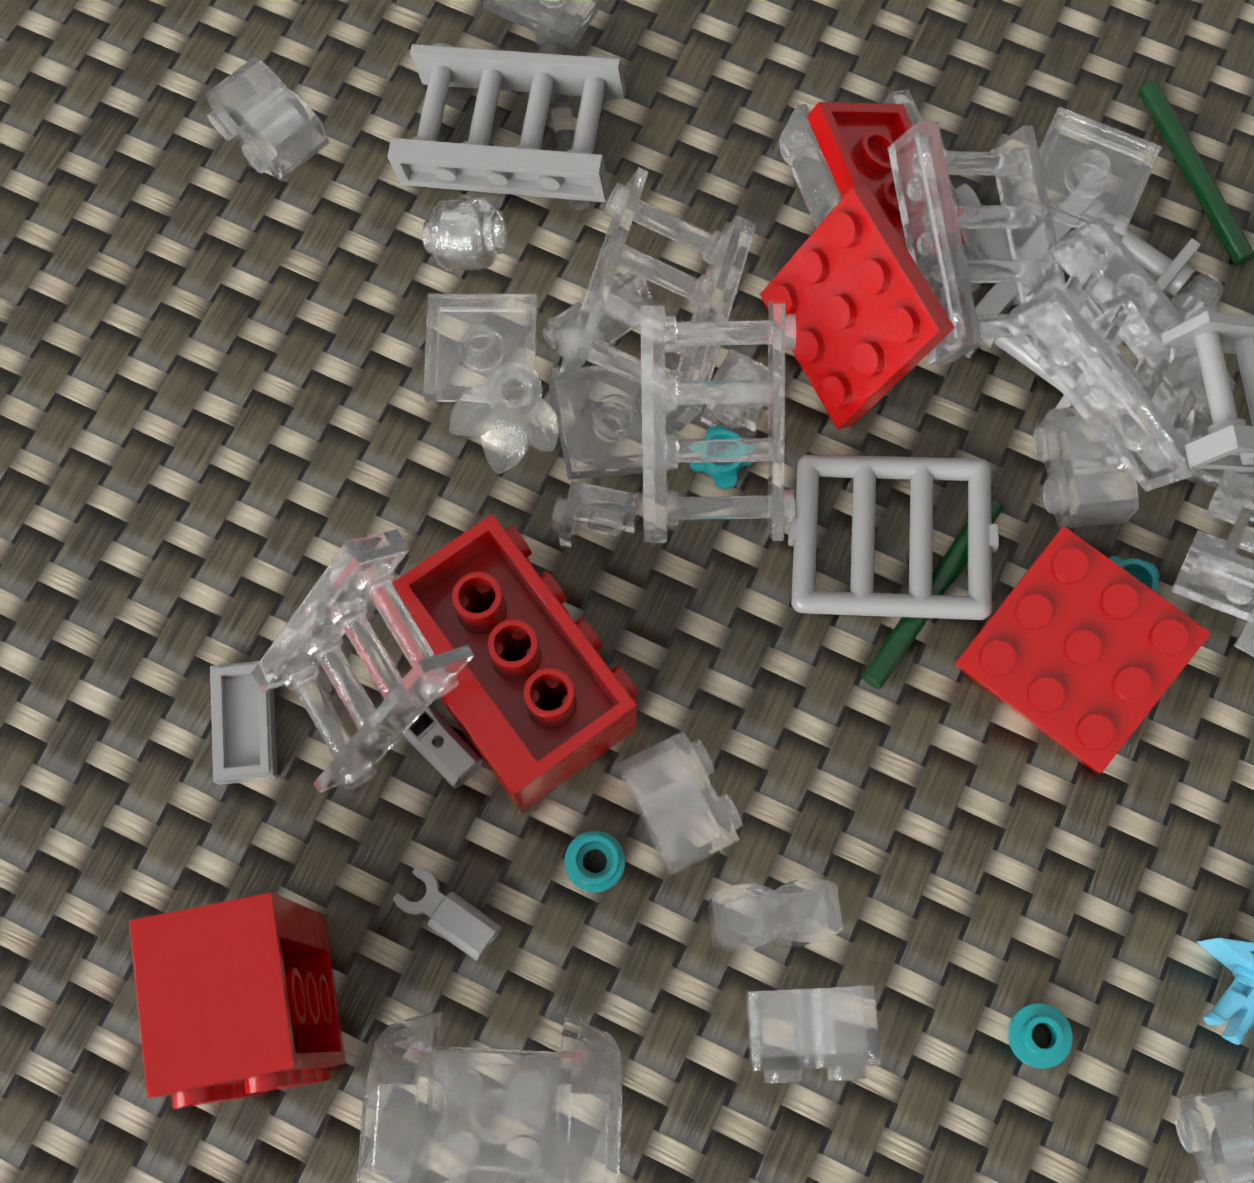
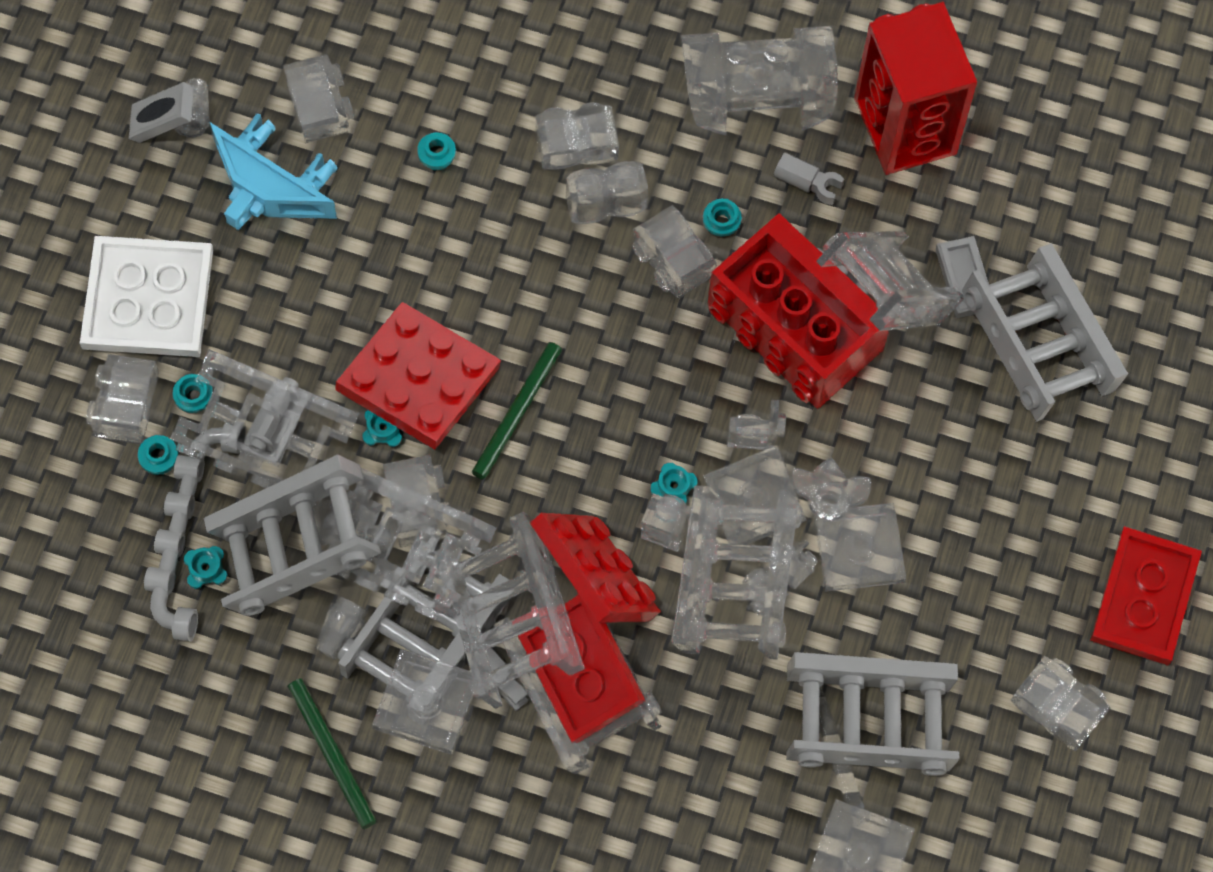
camera: 170 degrees right, 5 degrees down
clear head [422,197,507,271] -> none
clear fence [640,301,796,543] -> none
light grey bar [788,454,999,620] -> none
none -> light grey fence [962,243,1128,422]
none -> red plate [1090,526,1202,666]

